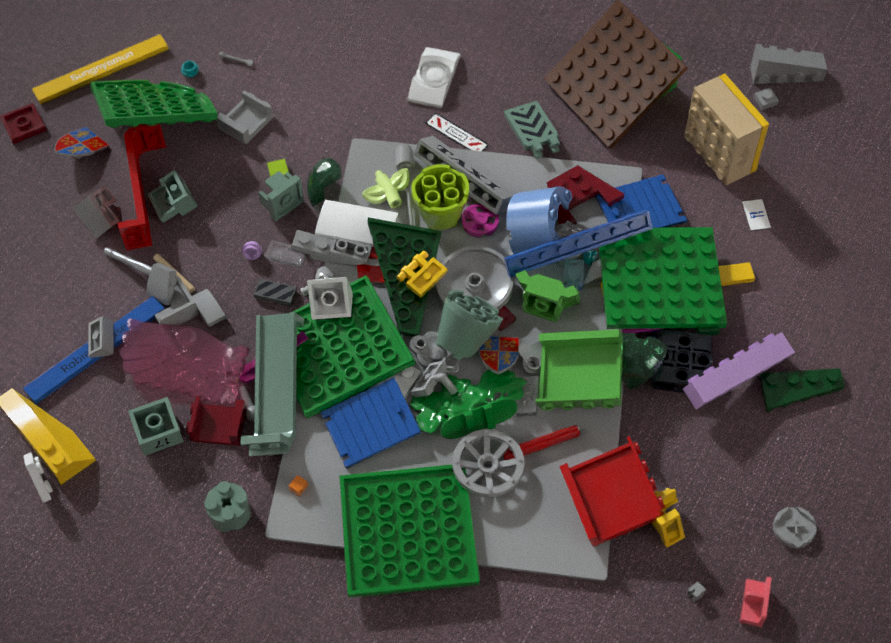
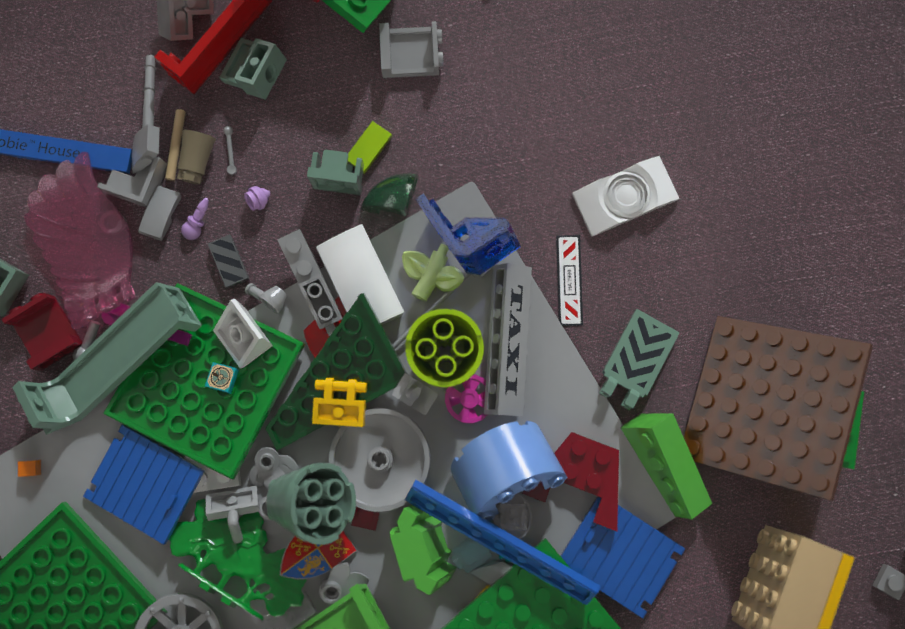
camera: 50 degrees right, 25 degrees up
light grey slope [88,316,114,358] -> none
clear plate [265,240,308,268] -> none
none -> dark tan plant [177,130,216,185]
none -> lavender bar [181,198,208,240]
none -> tile [205,362,239,394]
none -> light grey hinge [223,126,237,175]
none -> light grey slope [392,373,439,415]
none -> clear blue bracket [415,193,521,275]
none -> bright green wedge [620,413,712,519]

